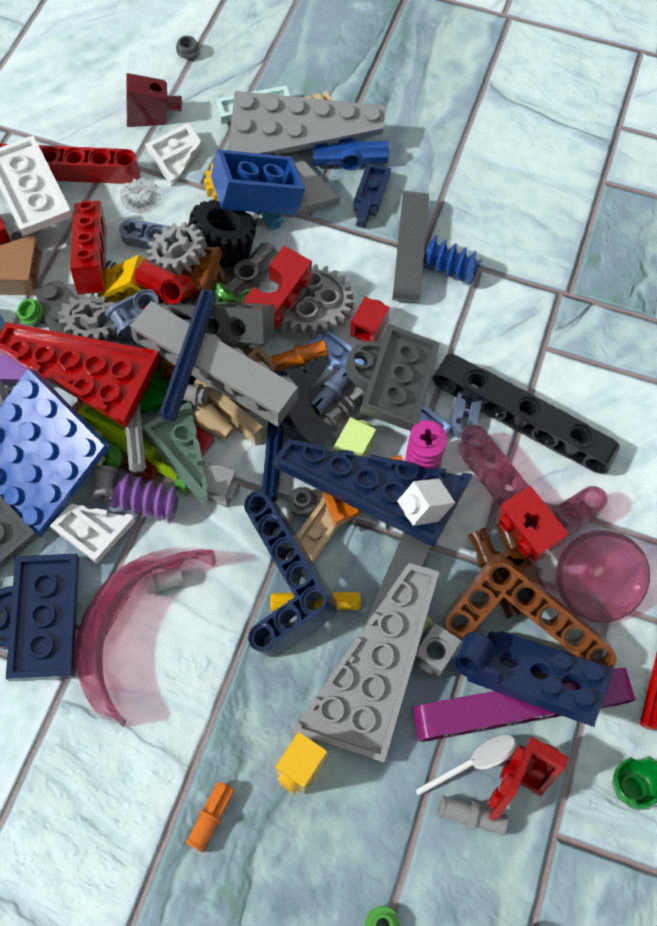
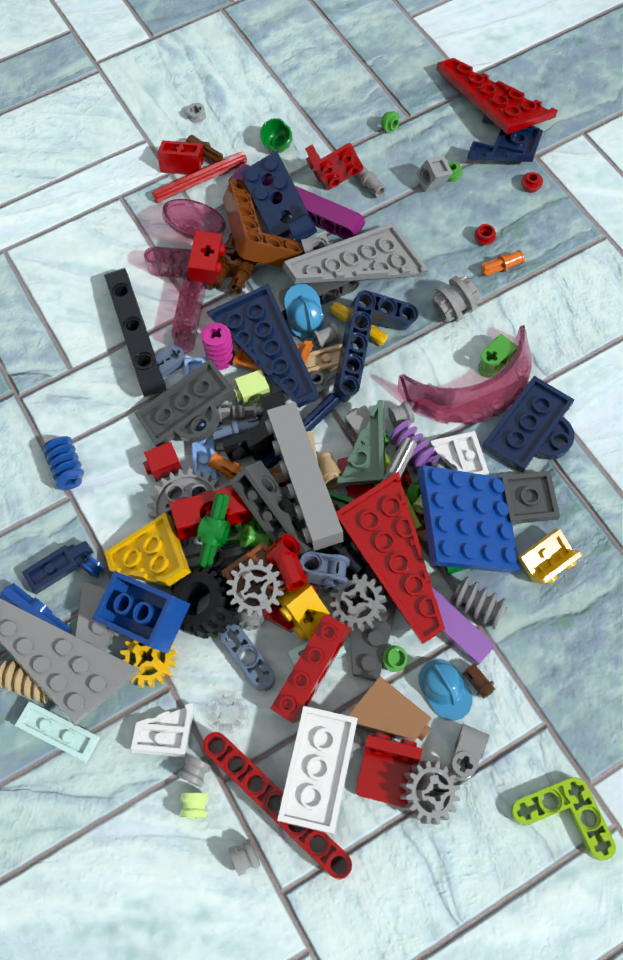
camera: 135 degrees left, 0 degrees up
dark red torso [126,73,182,127] -> none
dark blue axle [160,289,216,421] -> none
dark grey plate [176,35,200,59] -> none
light grey pin [183,384,208,407] -> none
yellow brick [275,731,327,795] -> none
dark grey beam [392,191,429,302] -> none
white brick [397,479,455,526] -> none
white piece [416,735,516,795] -> none
none -> blue bush [80,555,105,579]
none -> yellow plate [104,512,191,586]
none -> light grey wheel [177,755,211,788]
none -> yellowish green wheel [179,793,209,819]
none -> green axle [197,493,230,569]
none -> light grey wheel [228,839,260,876]
none -> dark azure piece [284,284,323,338]
none -> light grey bush [312,322,341,349]
none -> light grey wheel [388,401,415,428]
none -> light grey brick [416,155,453,192]
none -> light grey piece [432,276,481,322]
none -> red plate [474,224,496,245]
none -> bright green piece [478,334,520,378]

